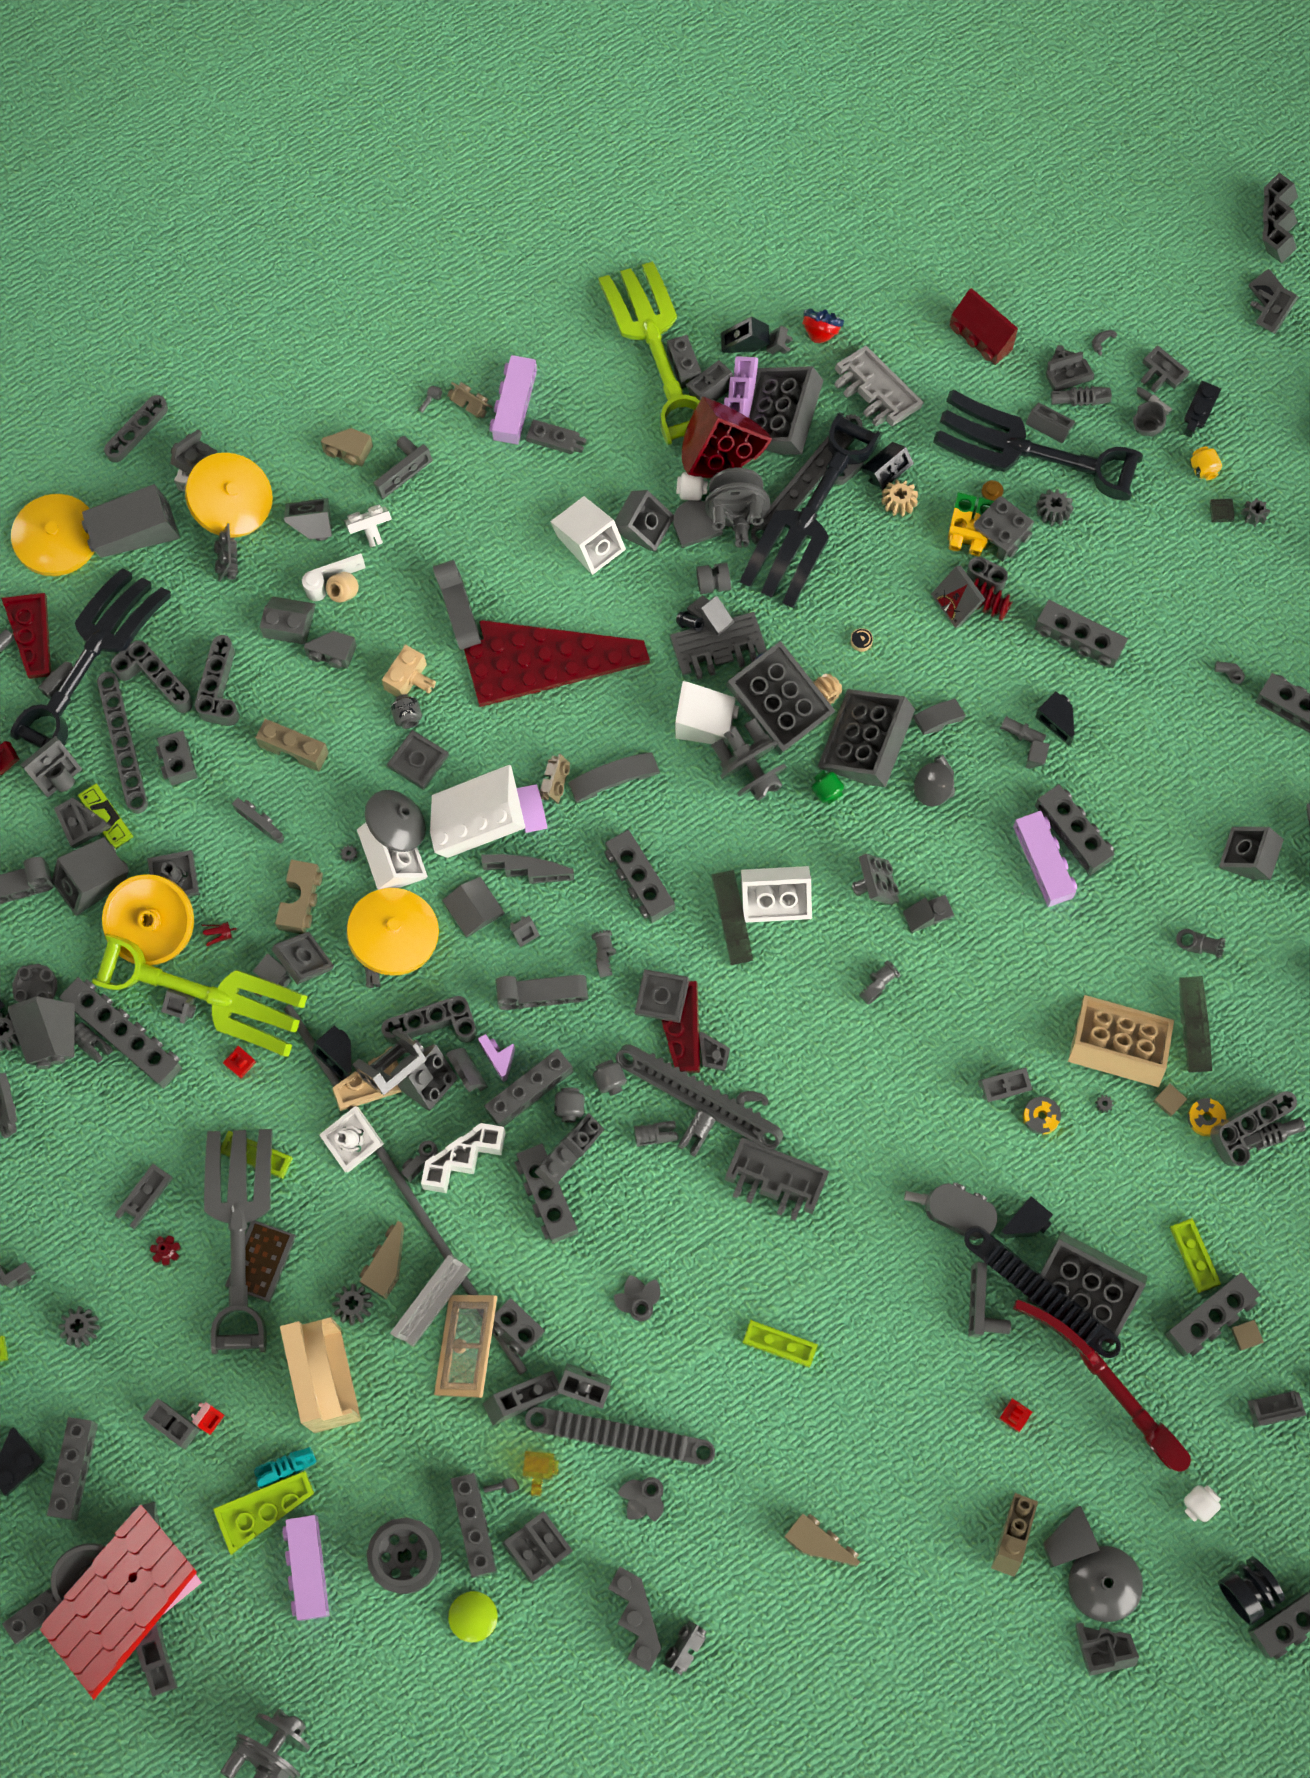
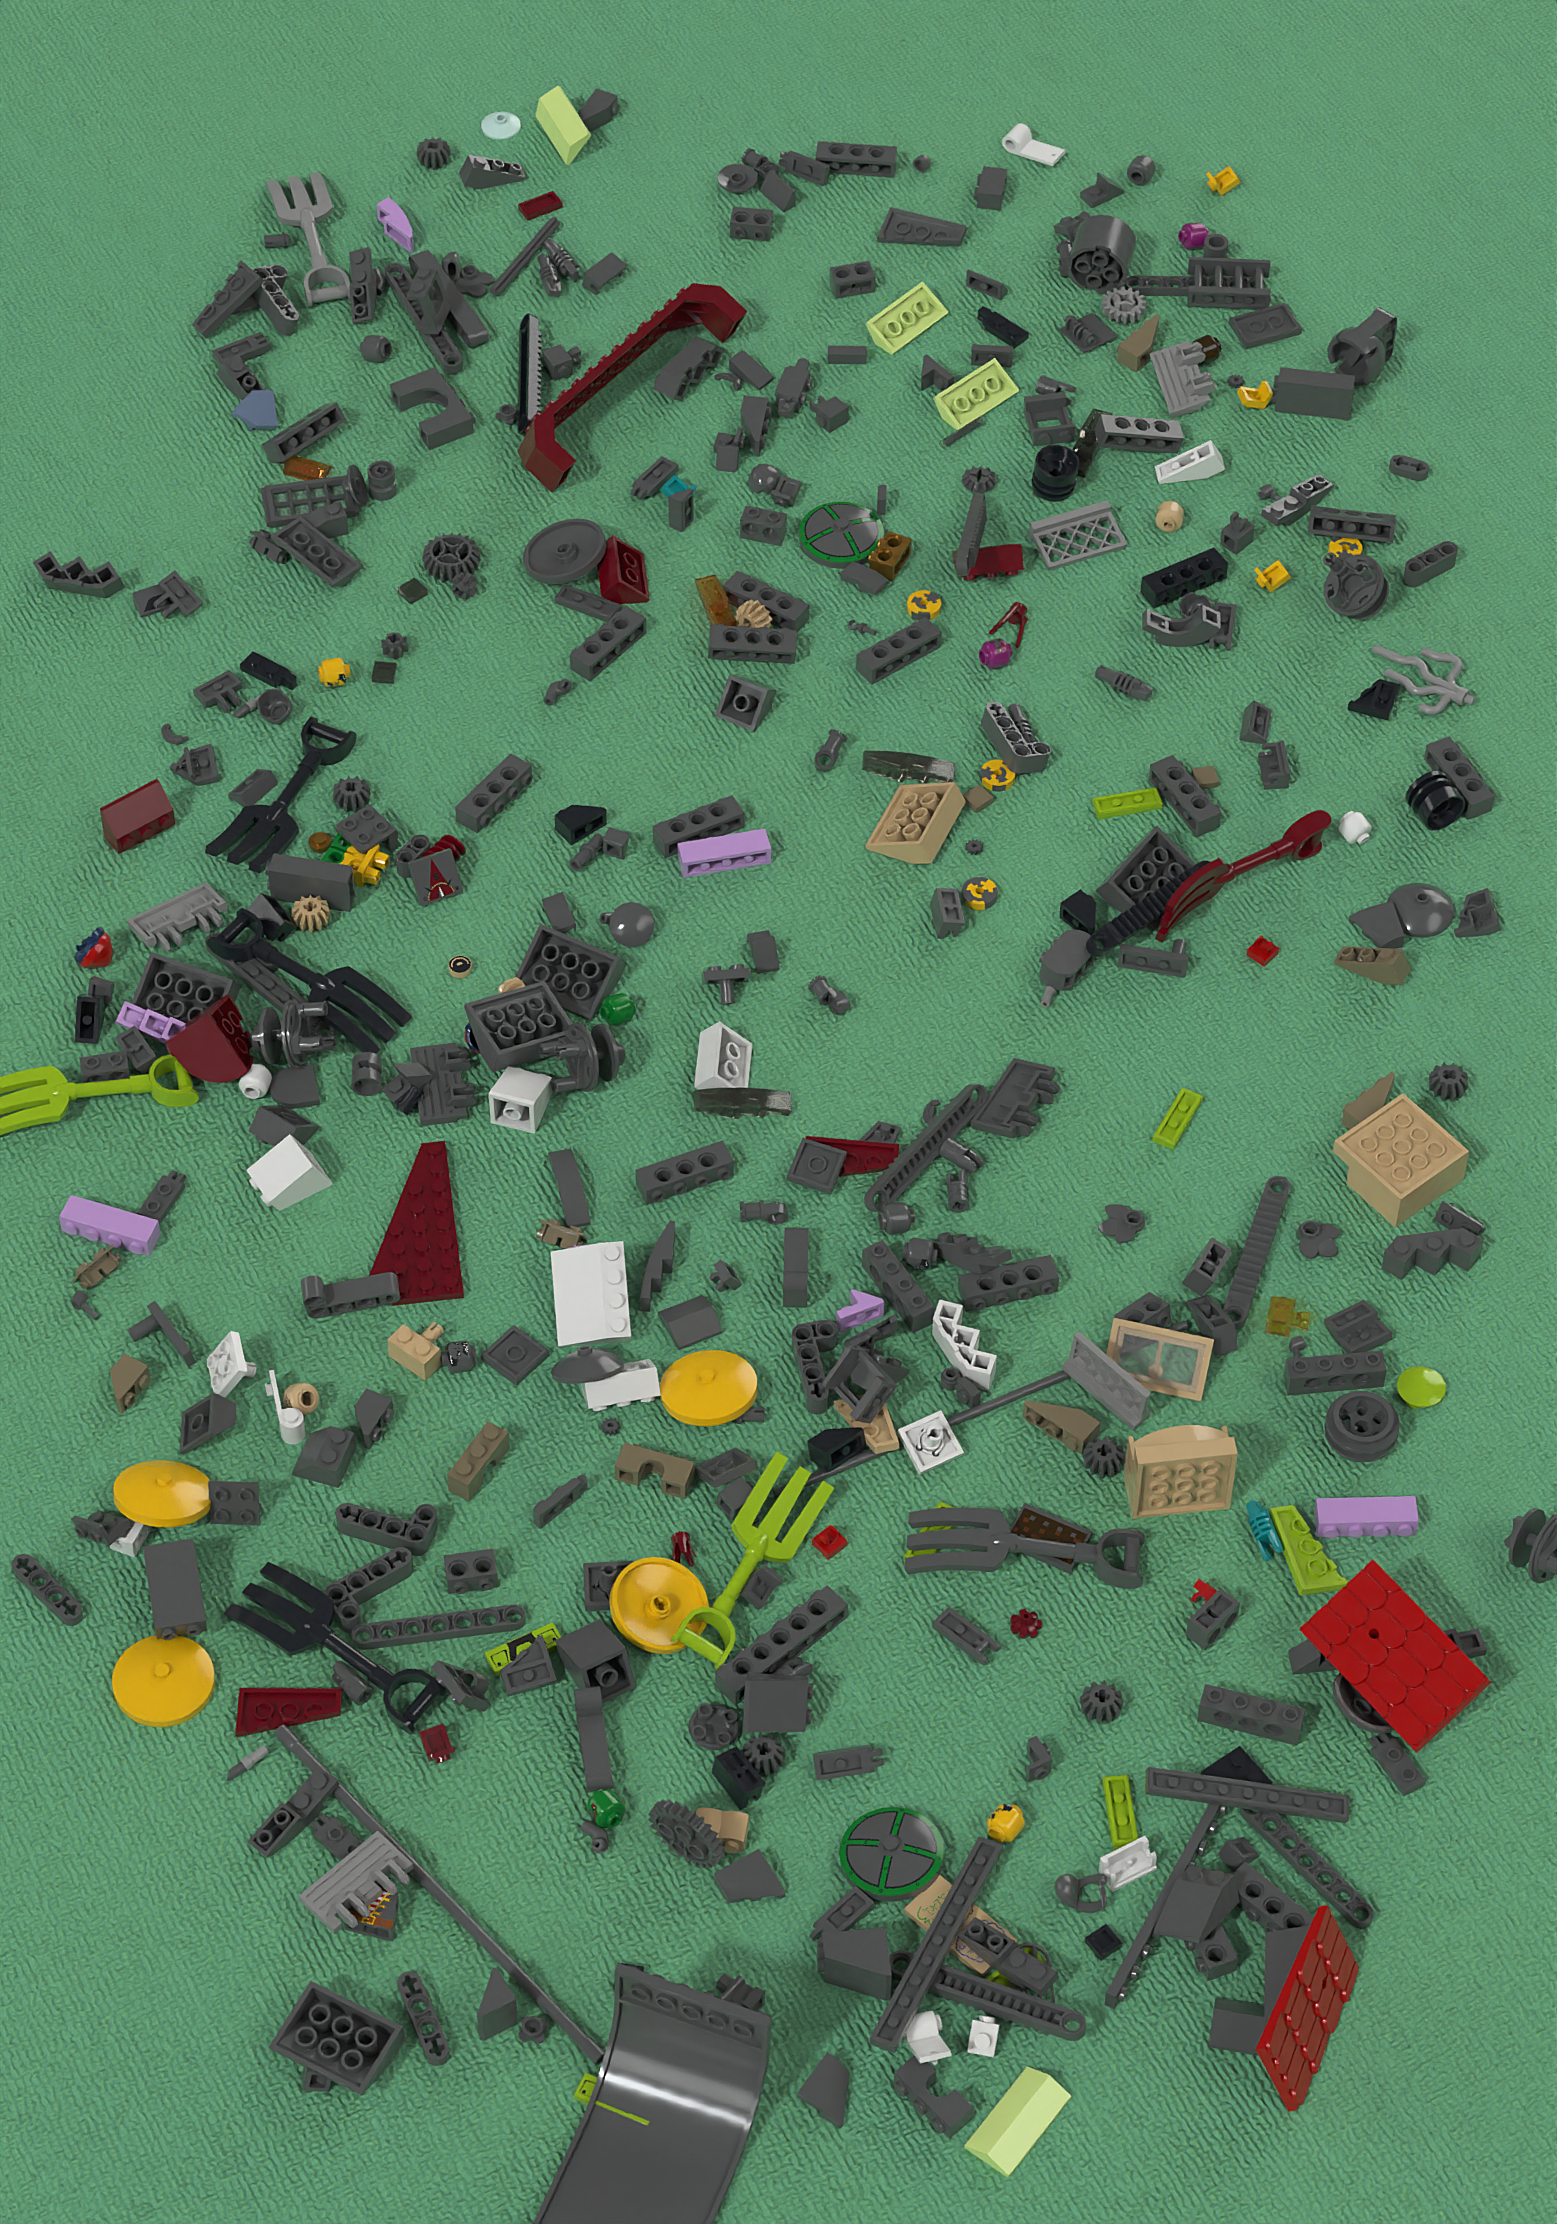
camera: 85 degrees left, 20 degrees down
dark grey hinge [1051,386,1112,407] -> none
none -> dark grey brick [265,853,356,912]
none -> tan piece [1333,1093,1469,1228]
none -> dark grey gear [1428,1062,1468,1102]

